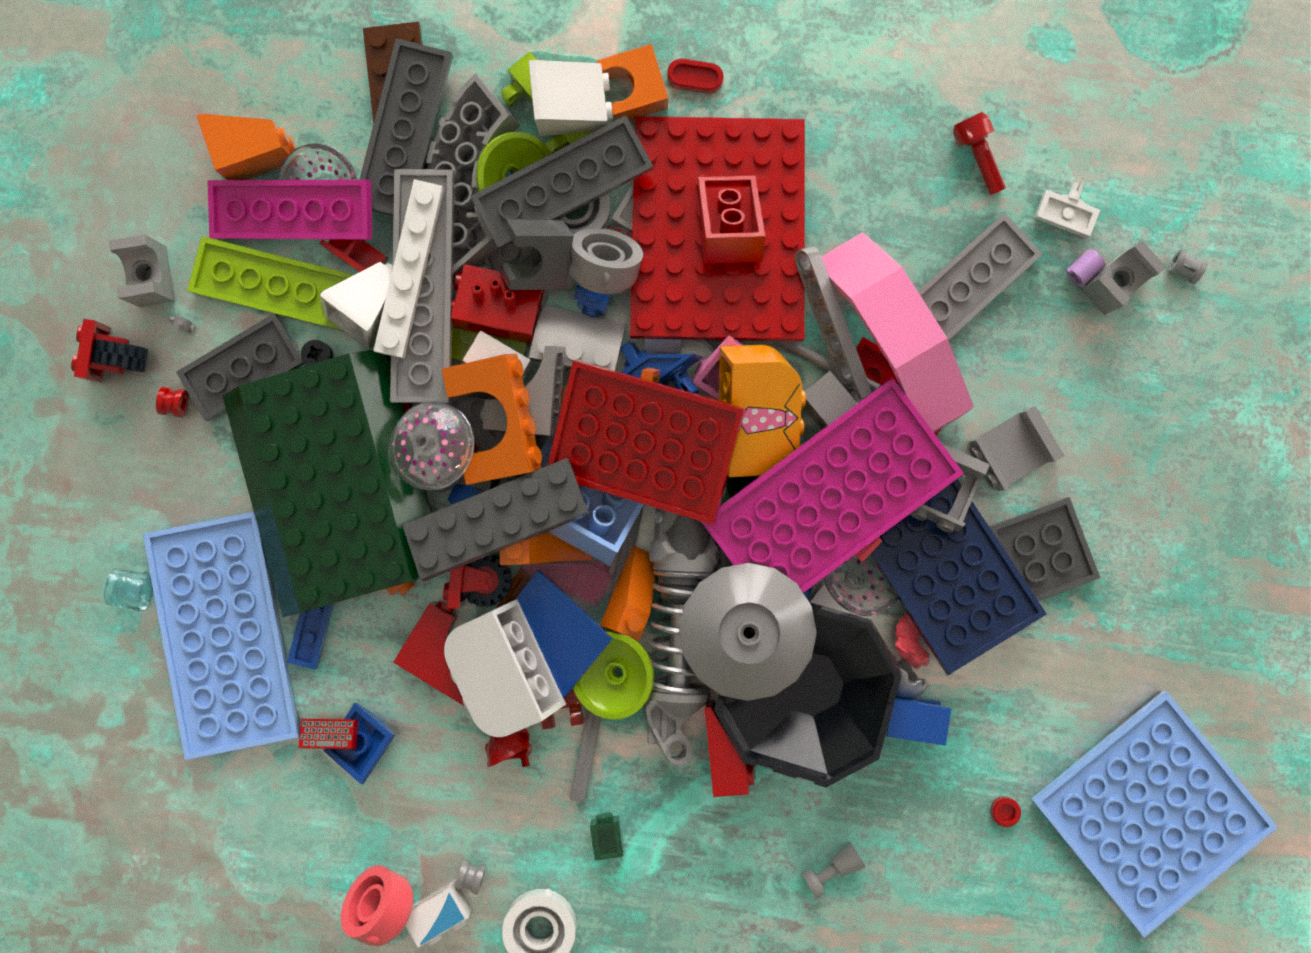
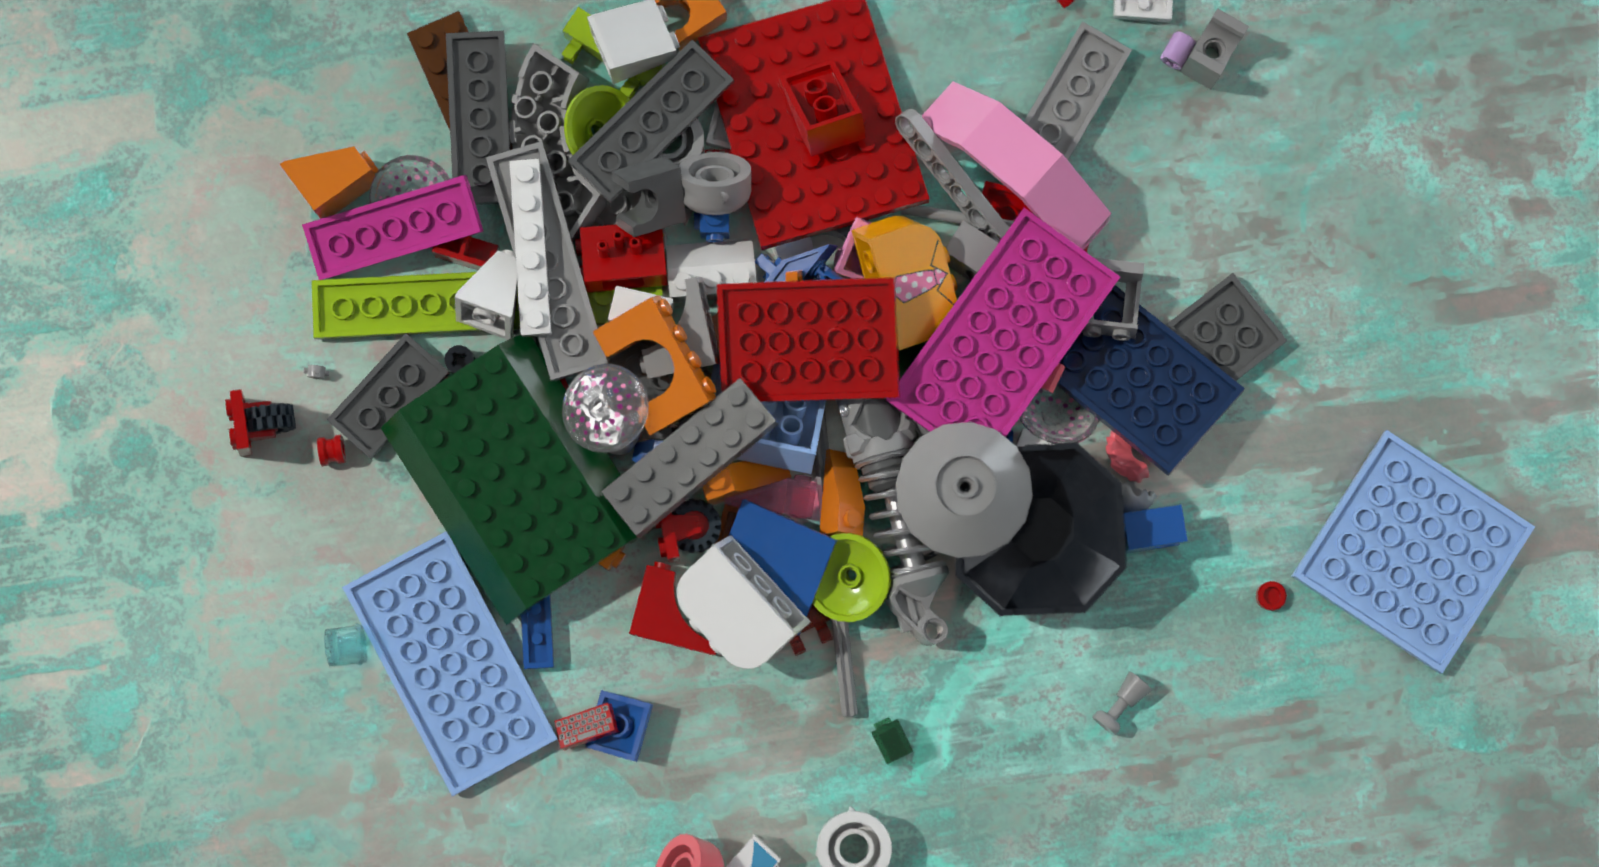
camera: 25 degrees left, 5 degrees down
light grey piece [109,234,175,307] -> none
light grey wheel [455,859,486,895] -> none
red helmet [485,728,532,767] -> none
red slope [705,699,756,797] -> none
light grey panel [969,406,1065,491] -> none
light grey bush [1168,249,1208,284] -> none

